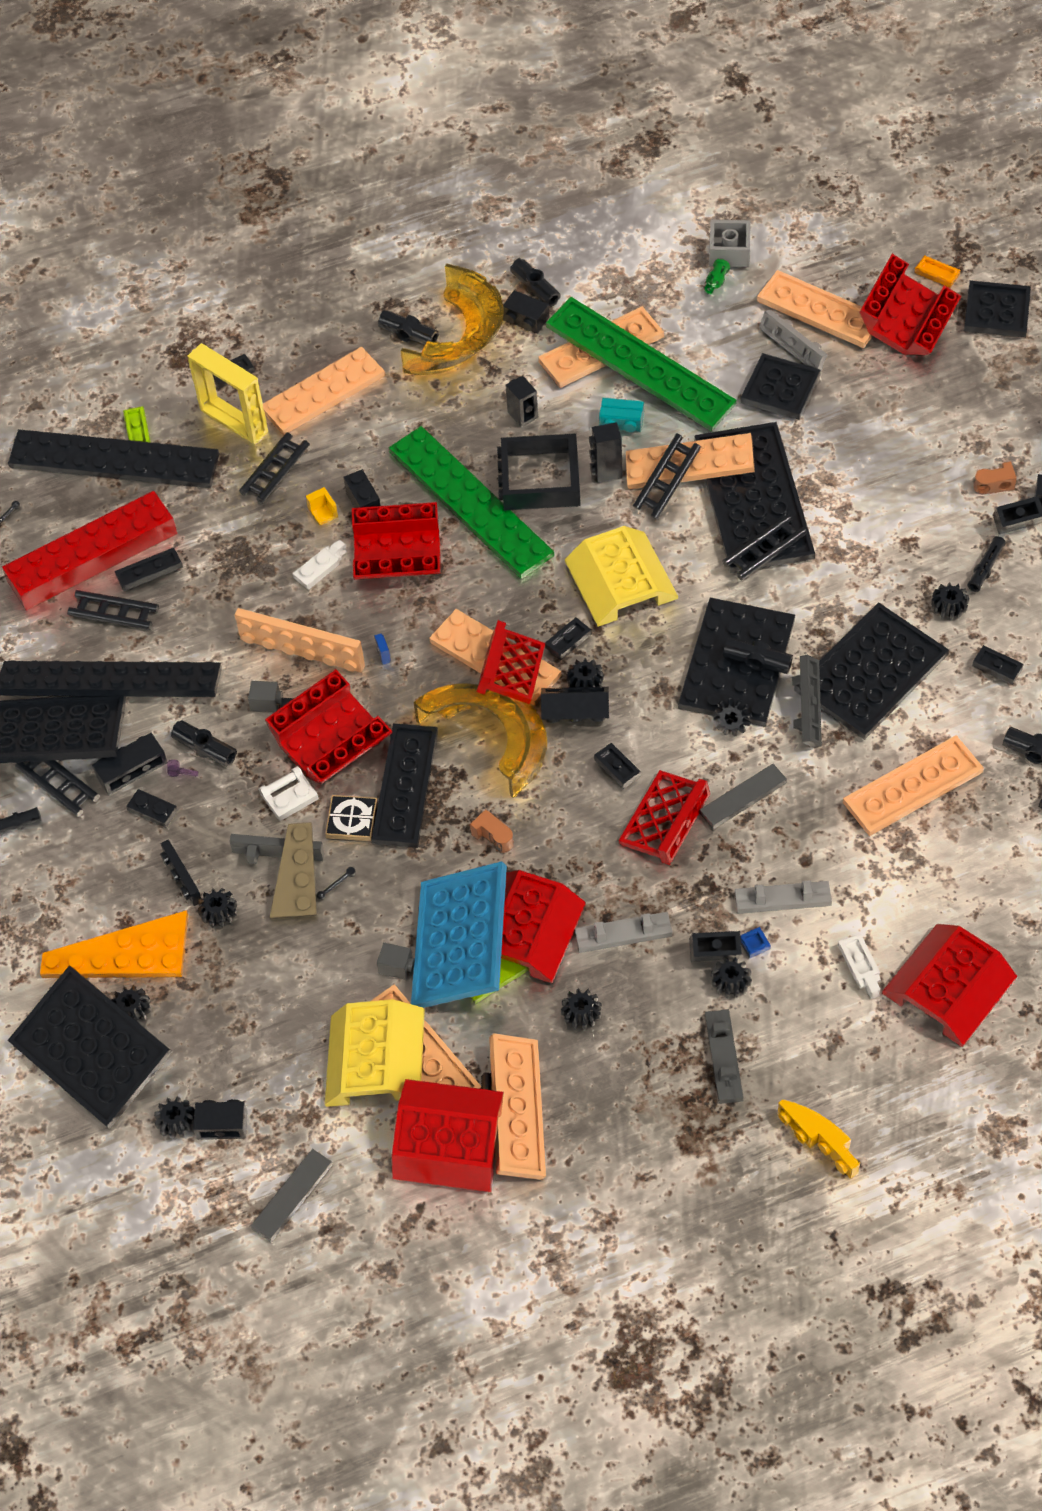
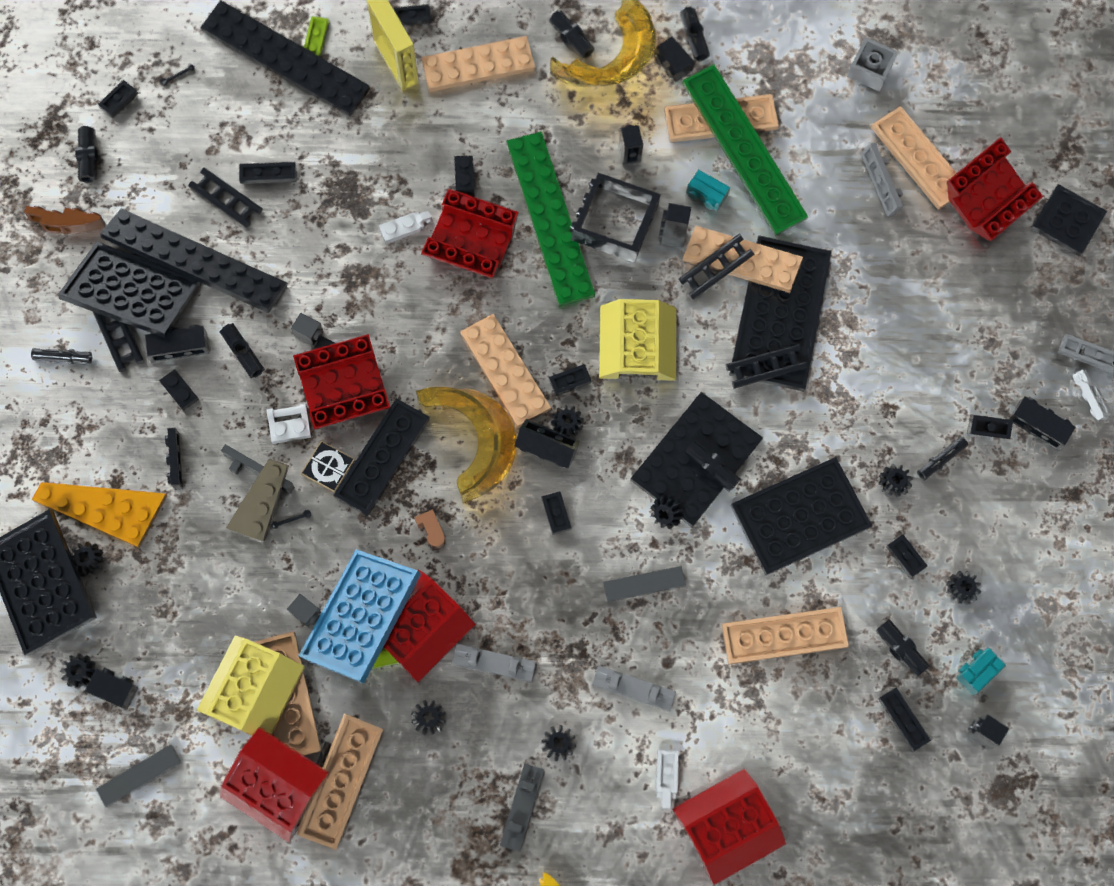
camera: 15 degrees right, 15 degrees up
red brick [2,490,178,611] -> none
clear purple hand [167,760,199,777] -> none
black gear [197,887,238,928] -> none
light nougat plate [234,608,365,673] -> none
black bar [239,432,310,504] -> none
yellow panel [306,487,338,525] -> none
blue tile [374,633,391,665] -> none
red fence [476,620,545,704] -> none
red fence [618,770,710,865] -> none
black brick [689,931,742,962] -> none
green piece [704,259,730,294] -> none
blue tile [740,927,771,959] -> none
black plate [741,353,821,420] -> none
dark grey hinge [792,654,822,748] -> none
light orange tile [914,255,960,288] -> none
nougat leg [973,462,1017,494] -> none

